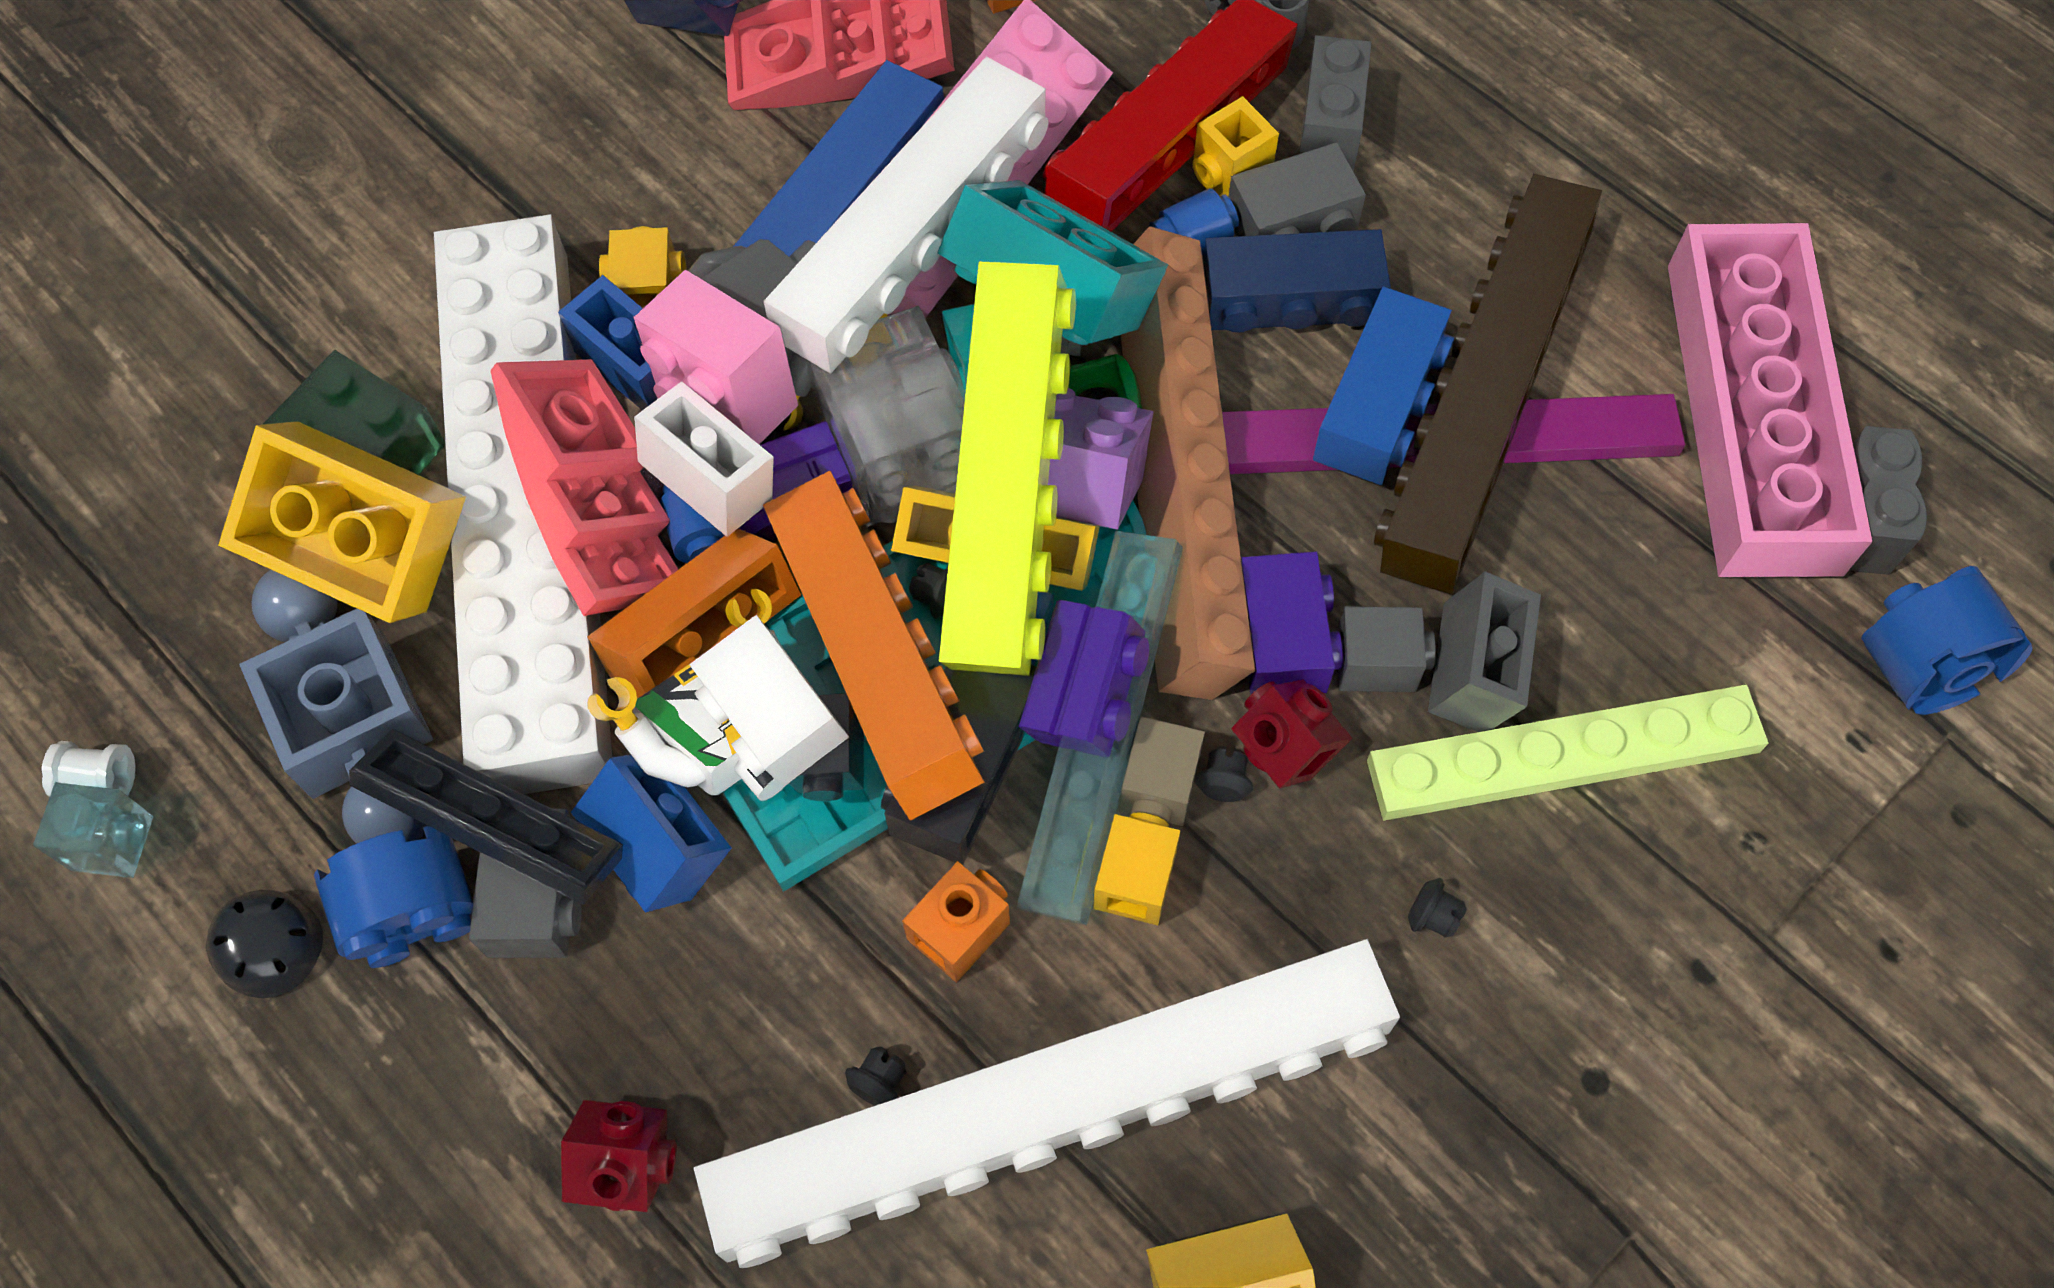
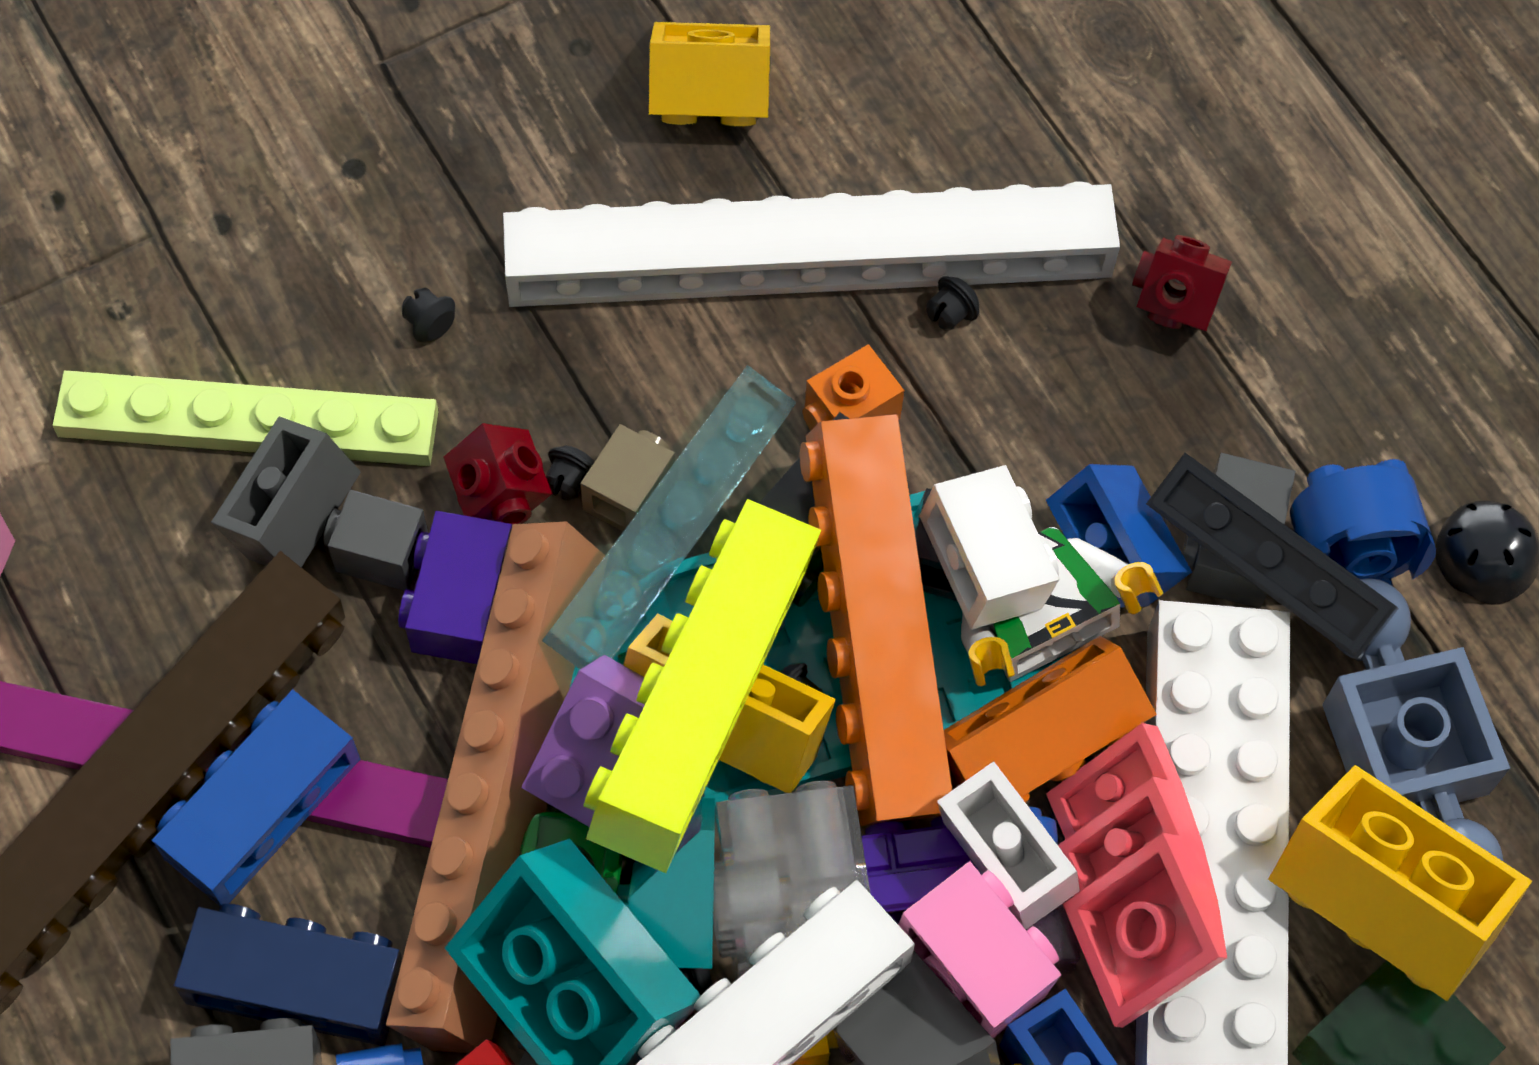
camera: 170 degrees left, 0 degrees up
dark purple brick [1019,599,1149,758] -> none
yellow brick [1093,813,1180,926] -> none

